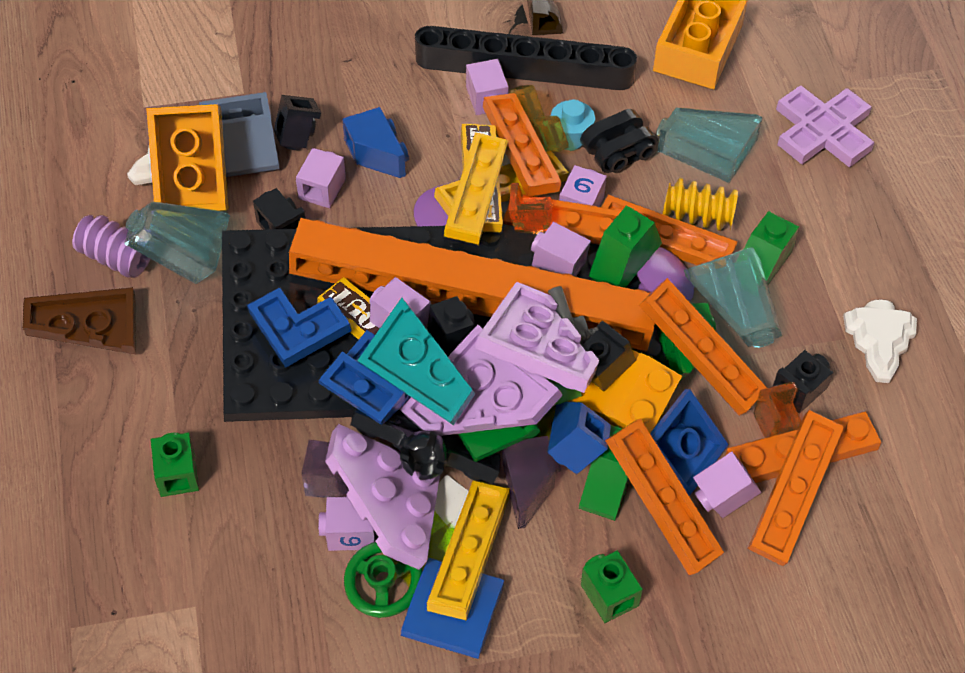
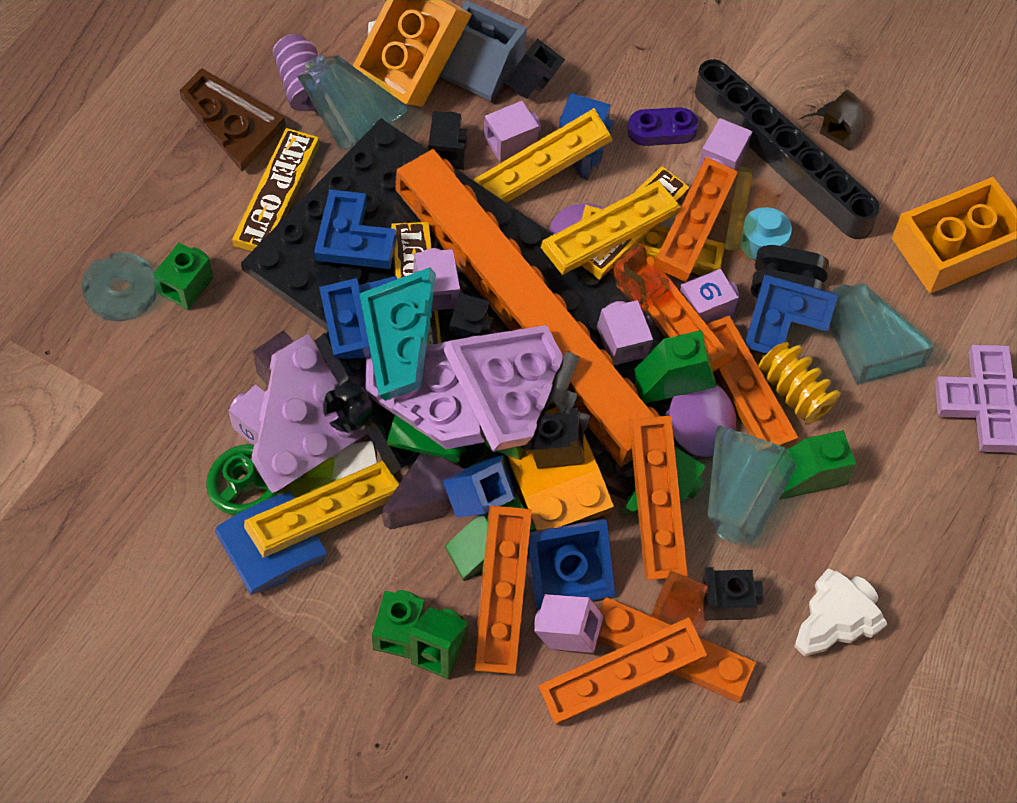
camera: 40 degrees right, 5 degrees up
none -> clear light blue tile [81,252,157,322]
none -> tile [232,128,320,252]
none -> green slope [409,607,468,679]
none -> yellow tile [473,108,613,203]
none -> dark purple plate [627,107,698,146]
none -> blue plate [745,274,838,353]

